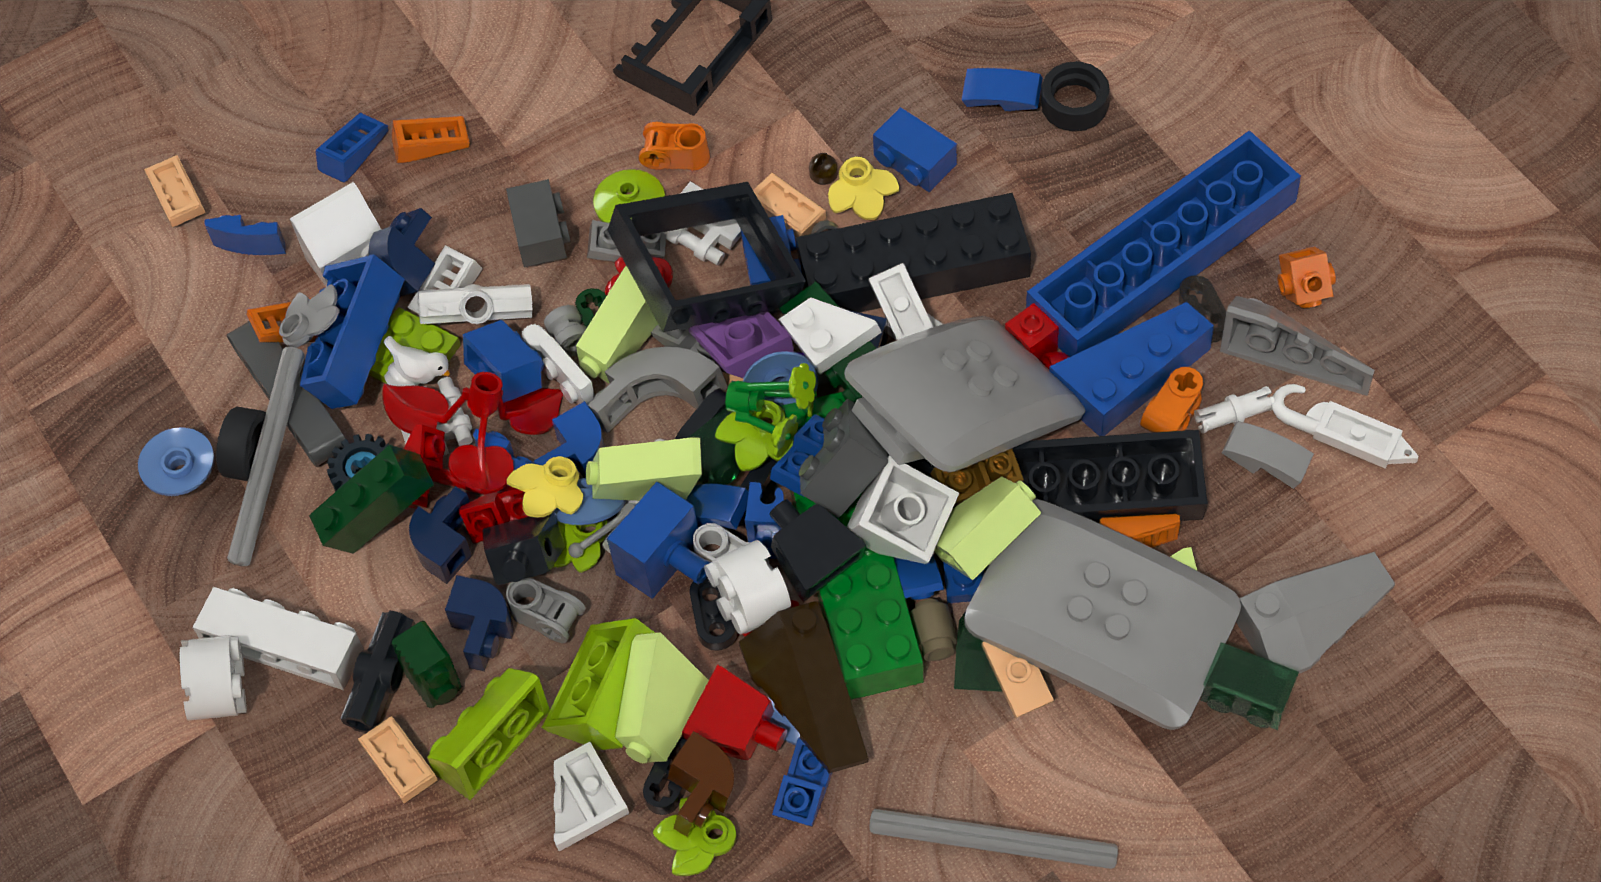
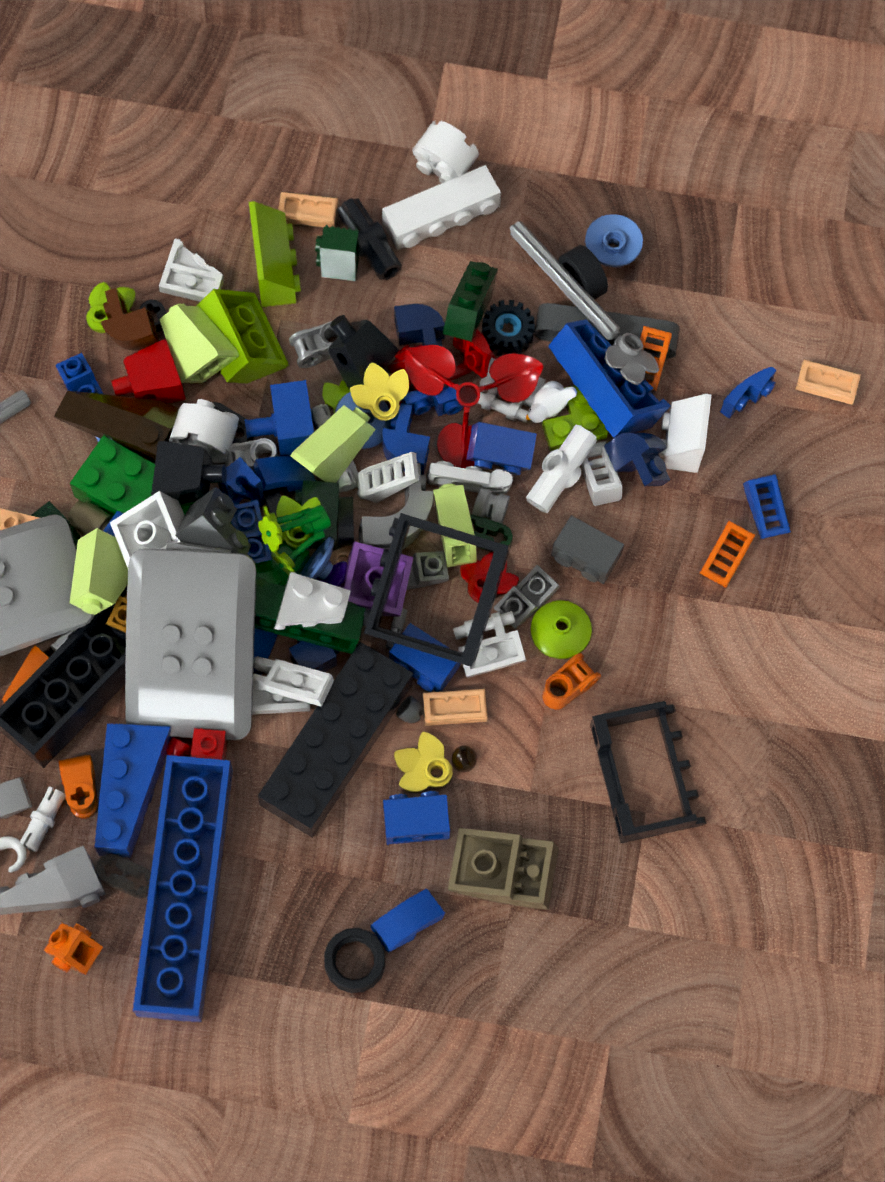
camera: 125 degrees right, 10 degrees up
dark blue brick [445,575,513,672] -> none
light grey hinge [568,503,635,558] -> none
none -> white slope [358,452,419,503]
none -> dark tan slope [448,828,559,910]

